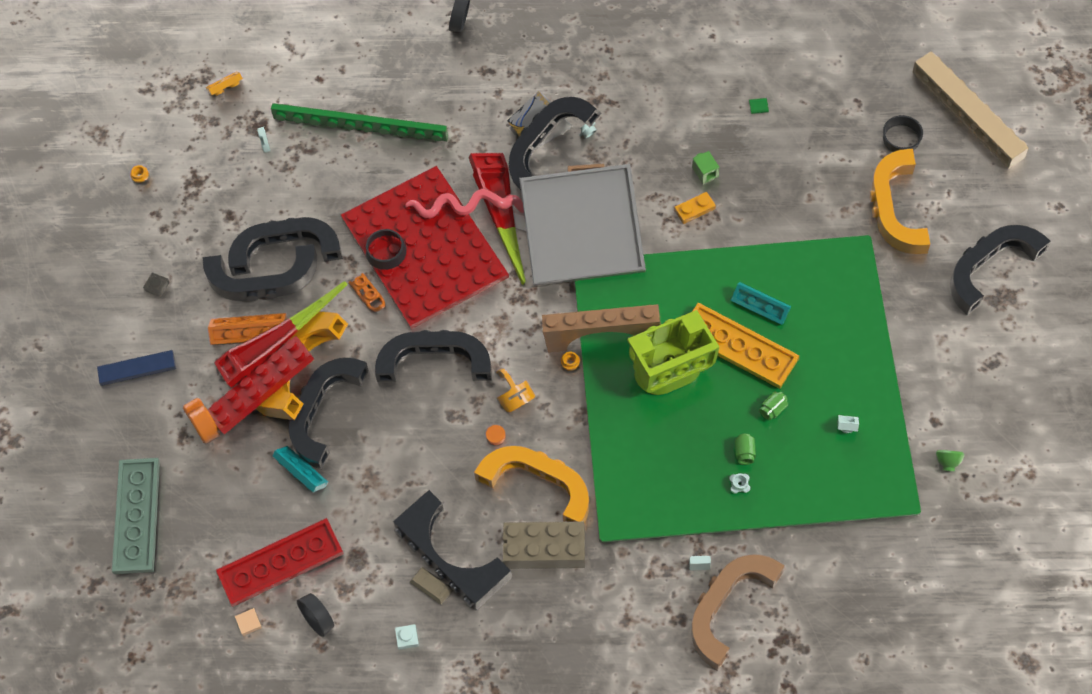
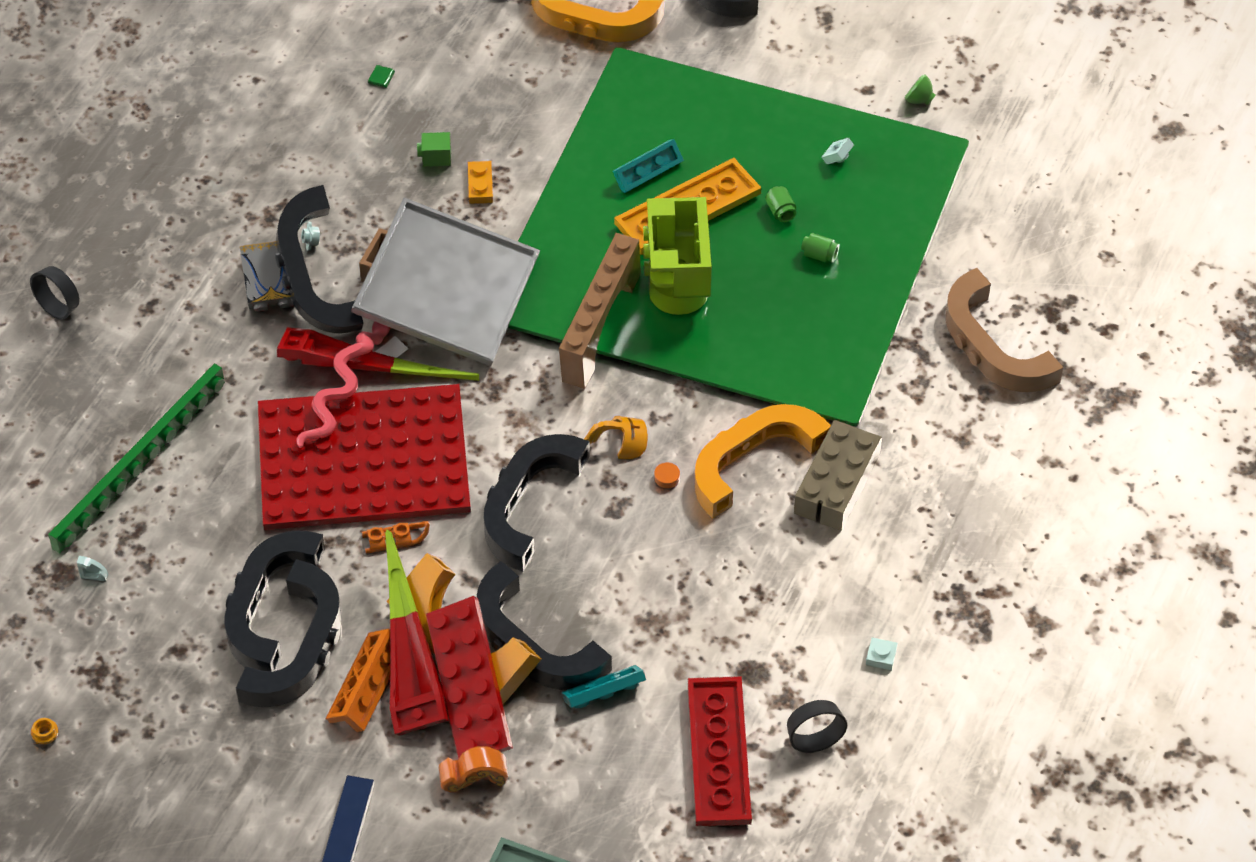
camera: 70 degrees left, 10 degrees down
clear smoke plate [143,272,170,297] -> none
light nougat tile [235,608,262,636] -> none
black tyre [366,229,407,270] -> none
black arch [393,490,512,610] -> none
dark tan tile [409,567,452,605] -> none
light orange plate [561,351,580,370] -> none
light aqua tile [689,556,711,571] -> none
light aqua plate [729,474,750,494] -> none

